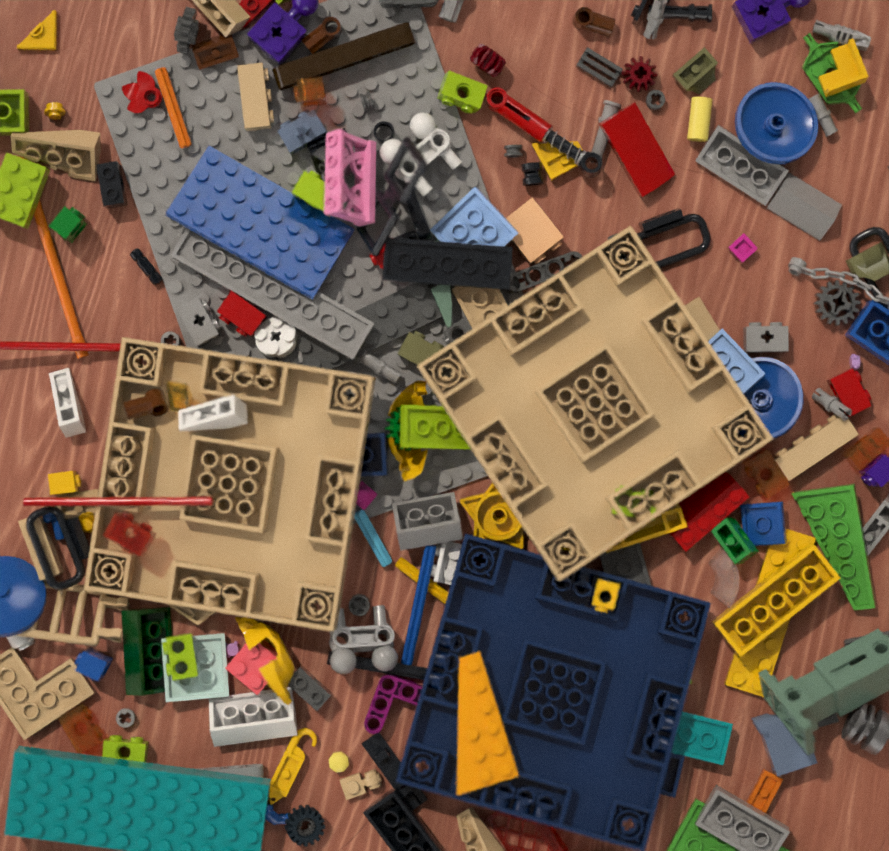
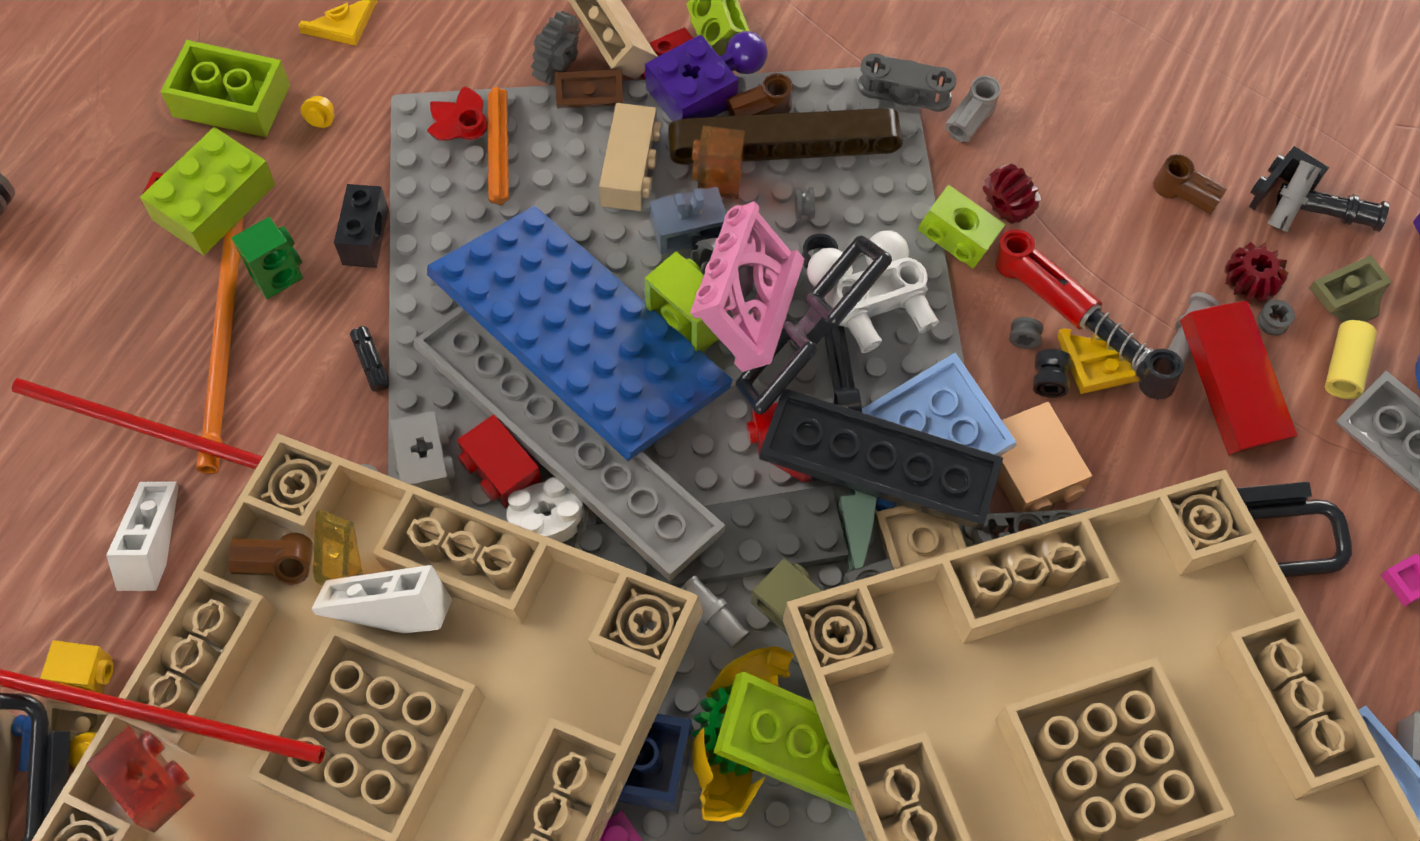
camera: 15 degrees right, 25 degrees down
tan wedge [11,130,101,181] -> none
dark grey tile [576,47,623,88] -> none

